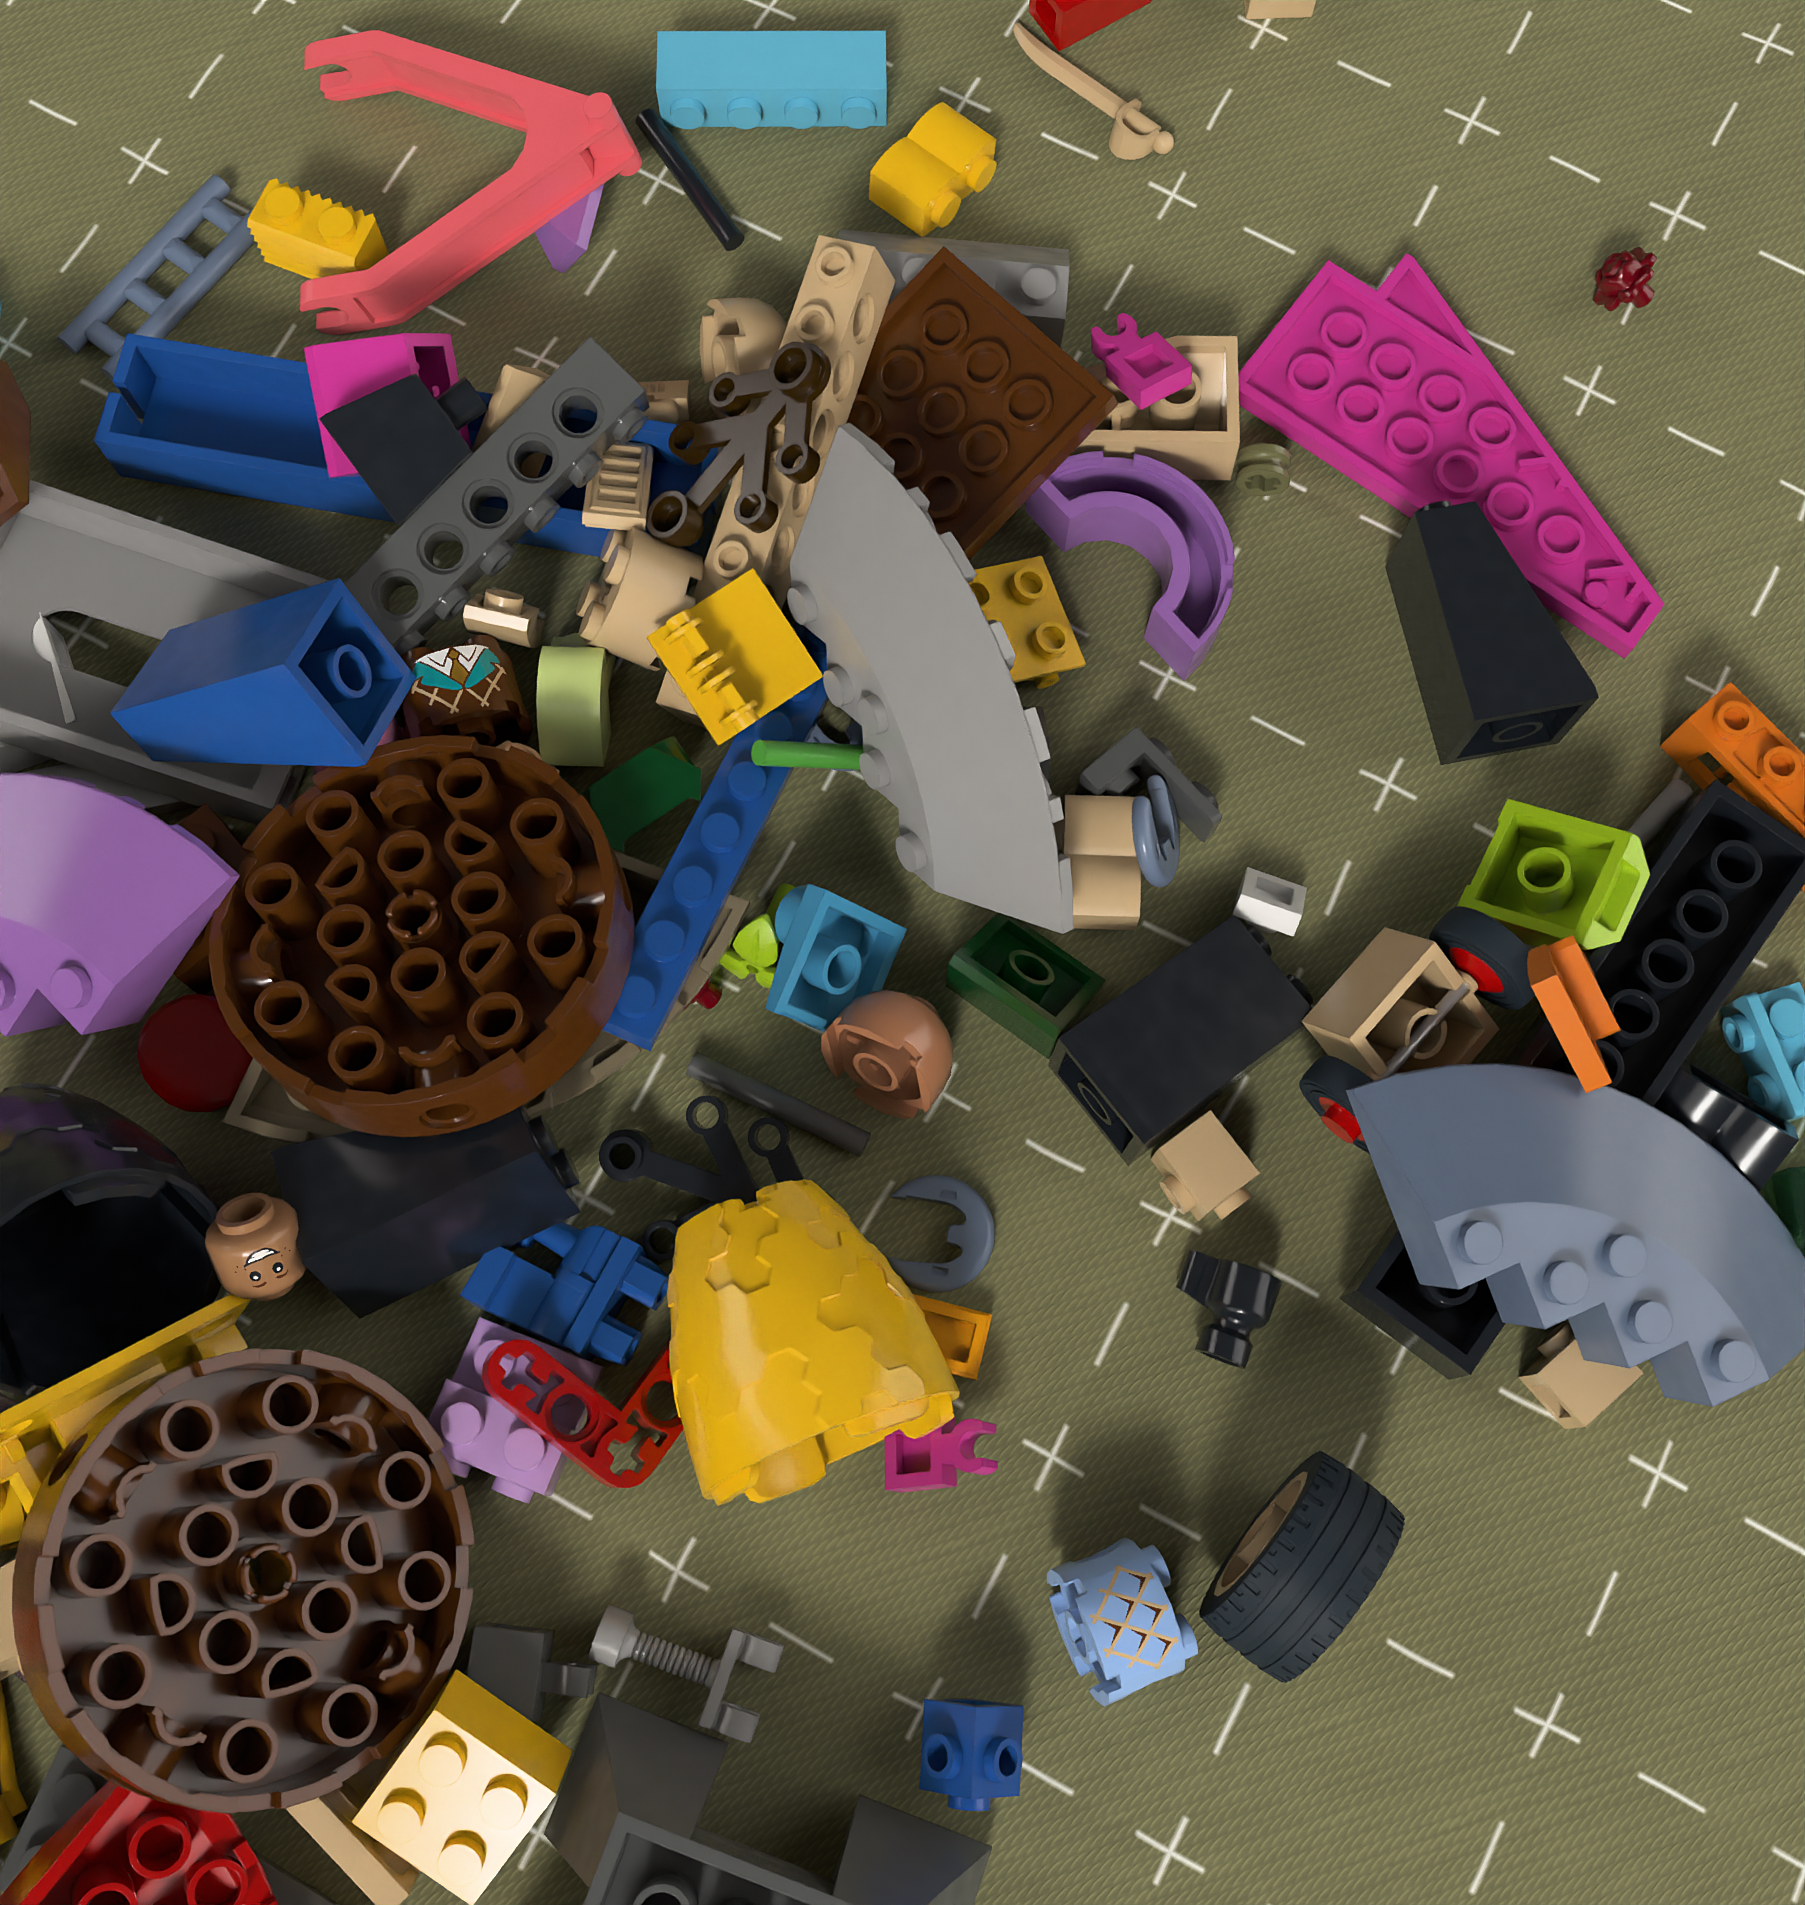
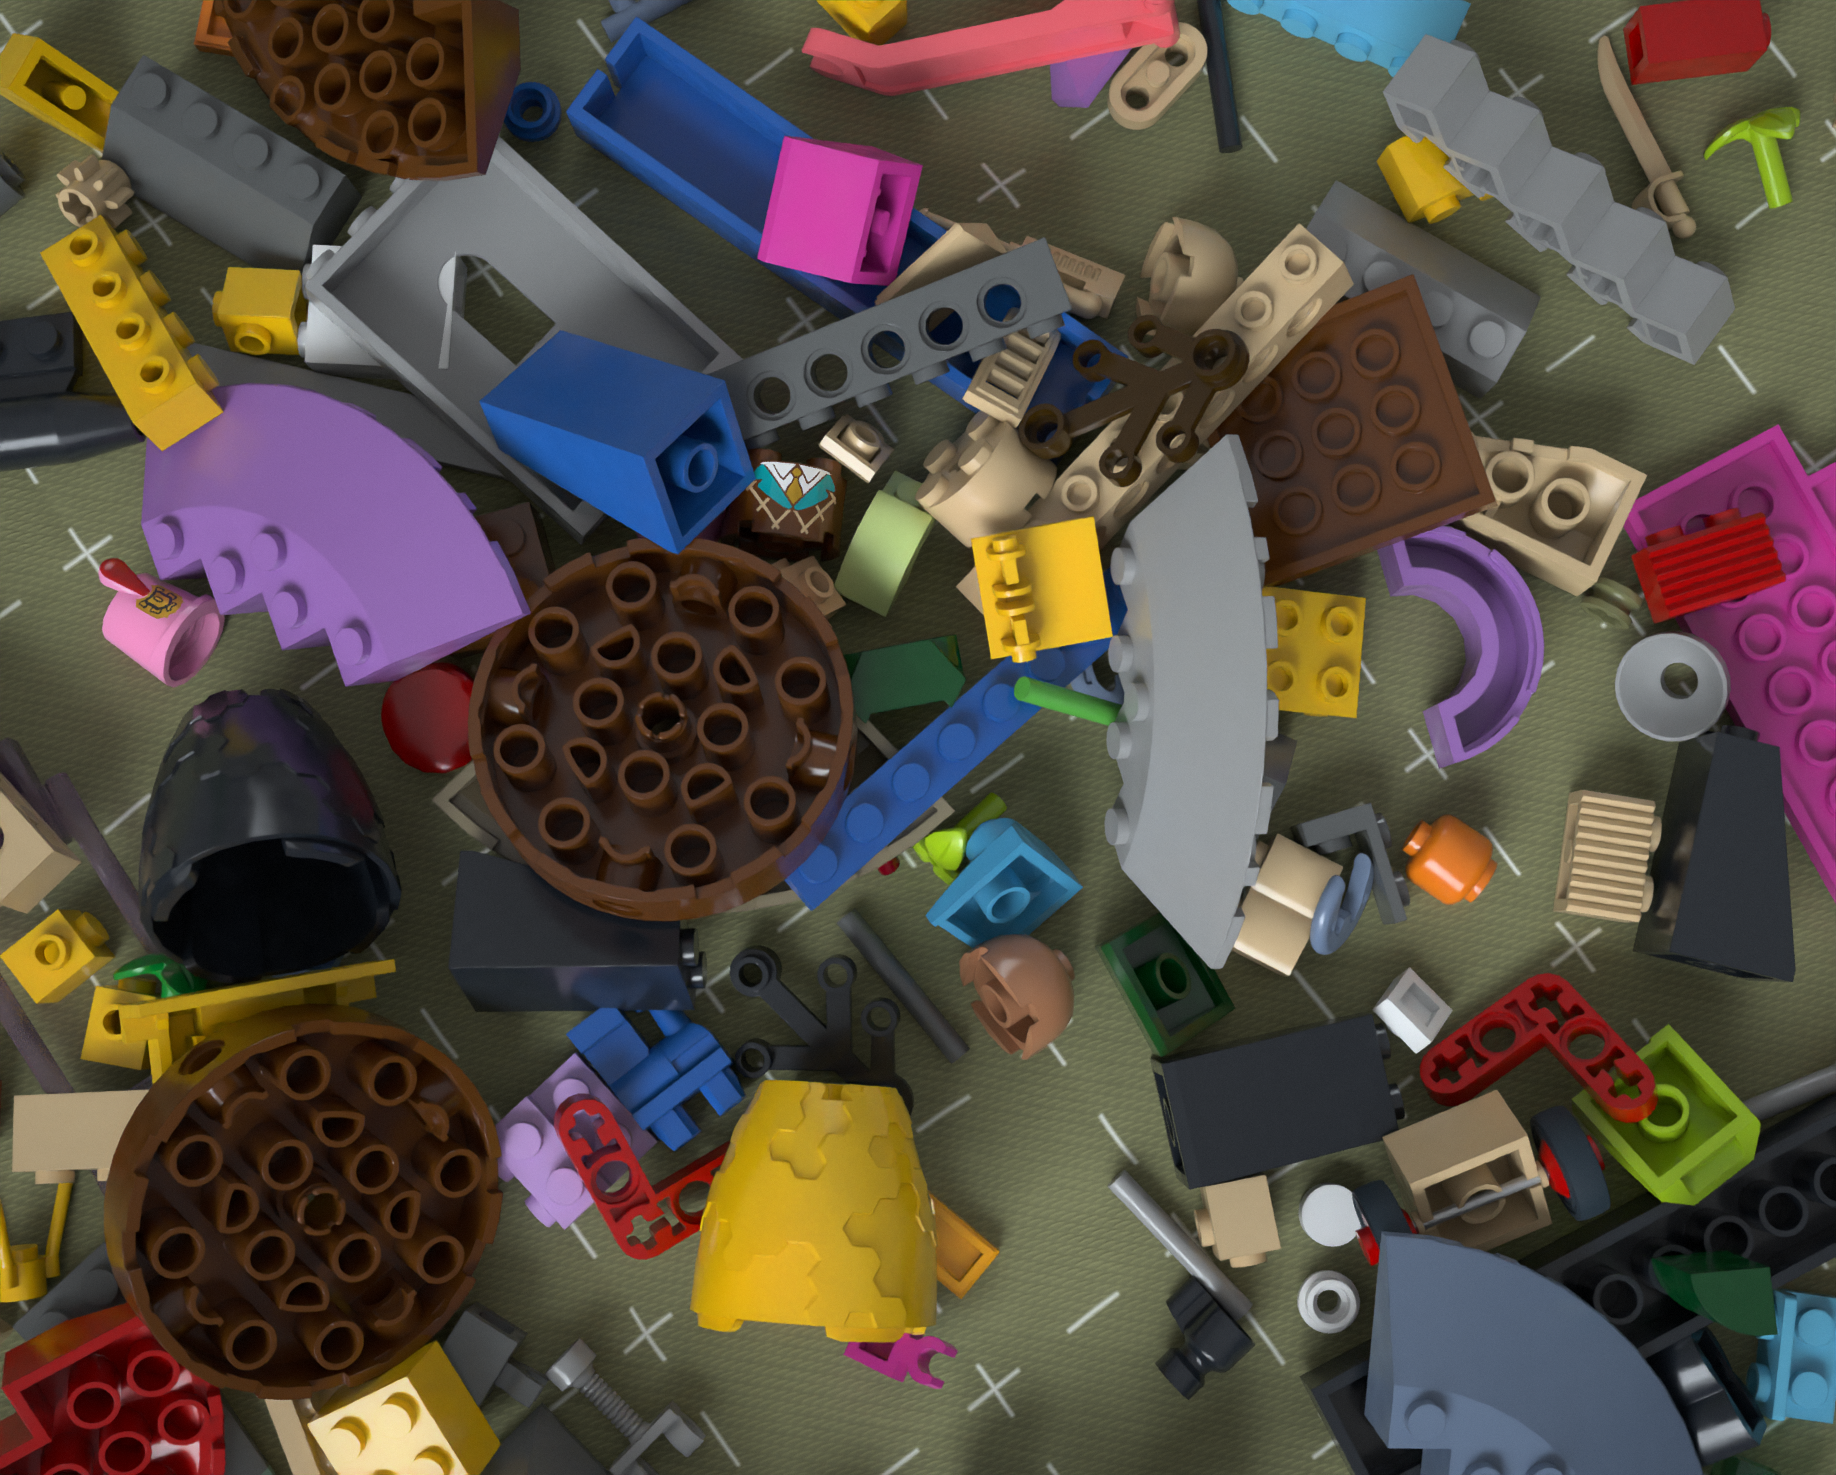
camera: 30 degrees right, 10 degrees up
medium nougat head [205,1193,307,1301] -> none
black torso [319,374,488,528] -> none
sand blue head [886,1175,995,1292] -> none
dark pink plate [1091,313,1192,410] -> none
orange slope [1527,935,1621,1093] -> none
none -> blue plate [504,82,562,142]
none -> tan plate [1107,22,1207,130]
none -> light grey bar [1107,1170,1253,1321]
none -> white plate [1297,1270,1360,1334]
none -> white tile [1298,1182,1361,1247]
none -> light grey brick [1383,34,1735,365]
none -> orange head [1401,814,1498,905]
none -> red beam [1419,973,1658,1123]
none -> tan brick [1553,790,1662,923]
none -> light grey piece [1615,631,1731,742]
none -> red brick [1631,507,1786,624]
none -> dark green brick [1651,1251,1778,1336]
none -> lime plant [1703,107,1801,209]

